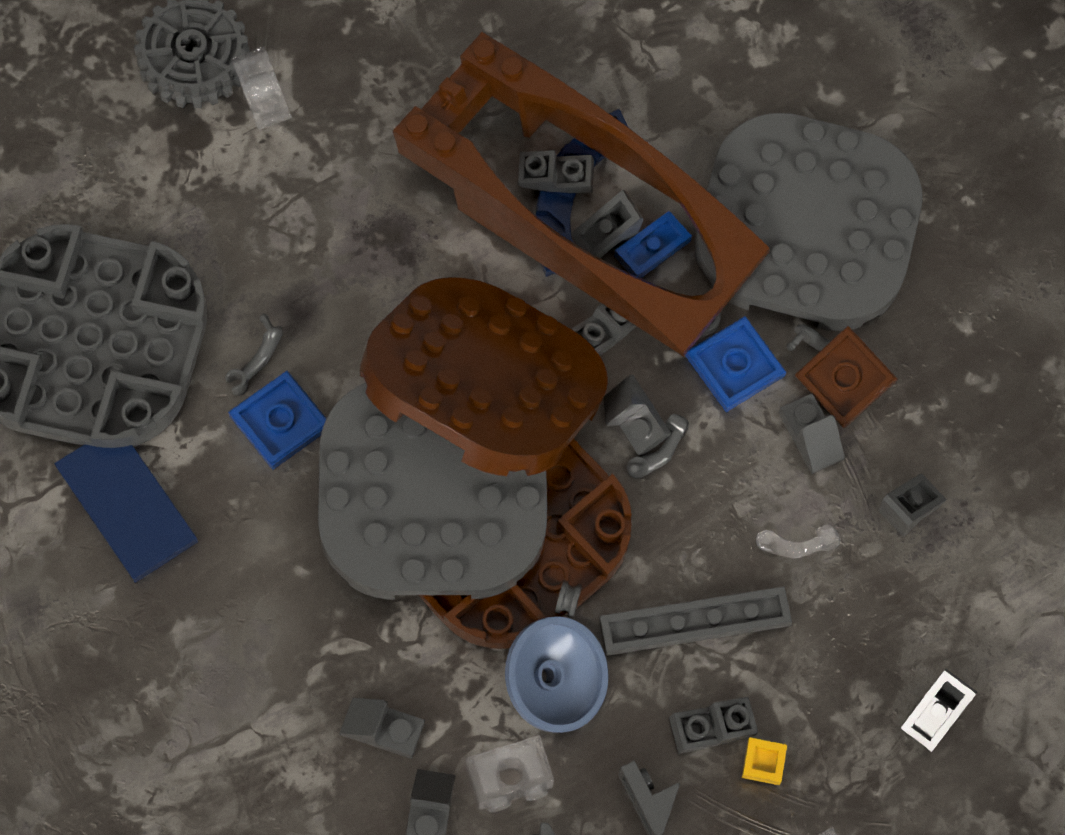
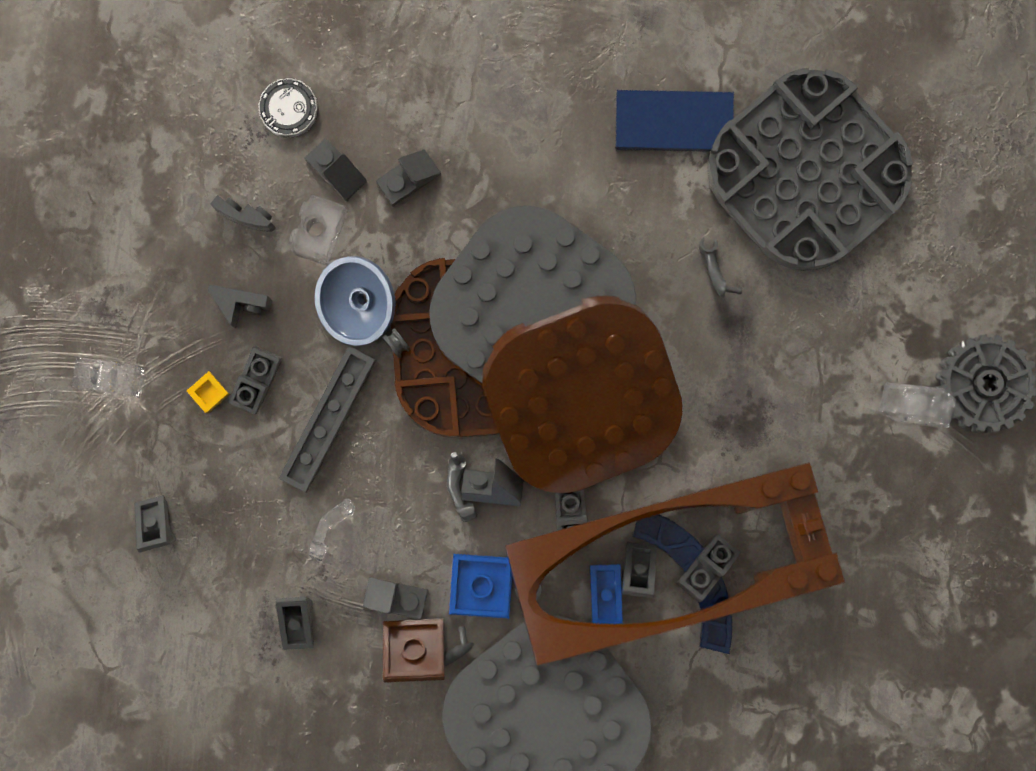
camera: 135 degrees right, 15 degrees up
blue tile [228,371,327,470] -> none

